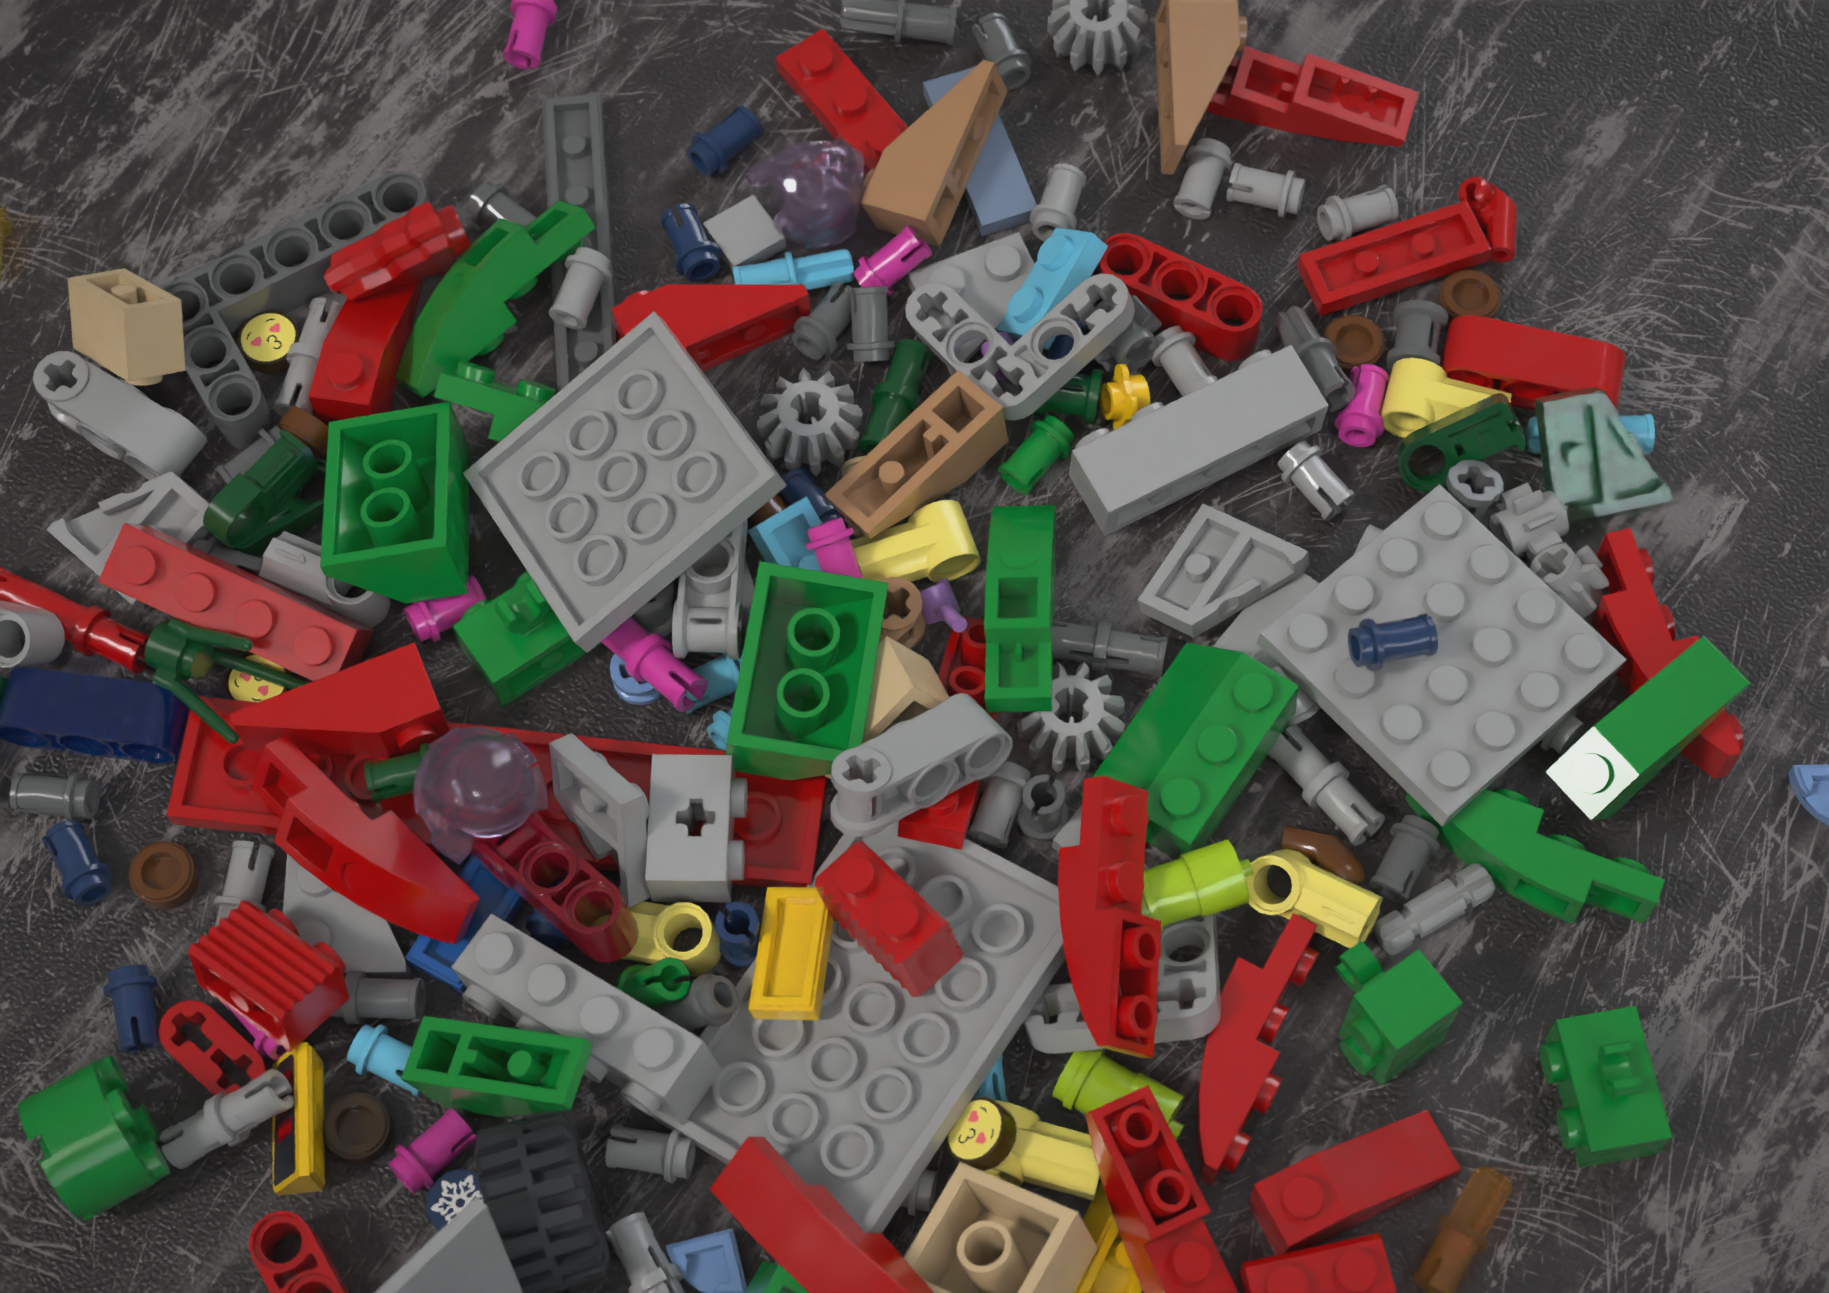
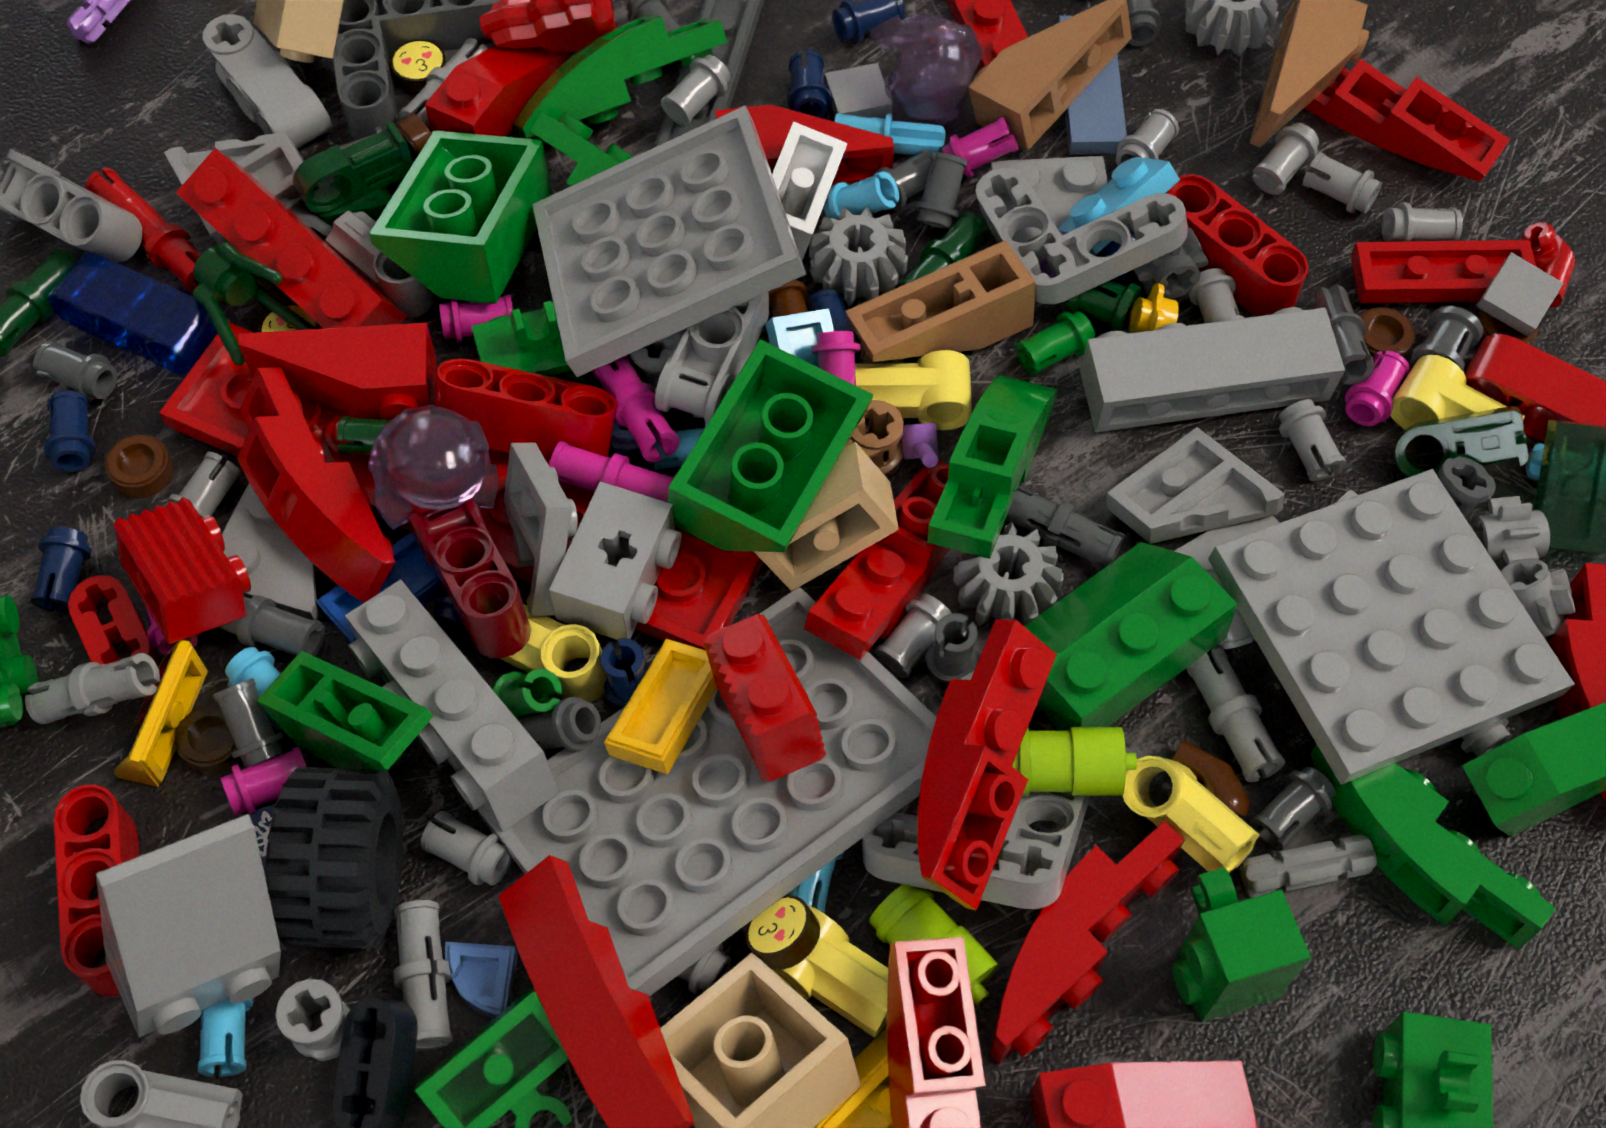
camera: 15 degrees right, 5 degrees down
light grey piece [830,693,1013,837] -> none
dark blue pin [1348,613,1438,671] -> none
none -> dark grey pin [213,678,284,768]
none -> red beam [431,358,617,462]
none -> dark pink pin [549,441,675,502]
none -> white slope [772,122,848,260]
none -> medium azure pin [823,171,899,220]
none -> light grey tile [1476,252,1564,337]

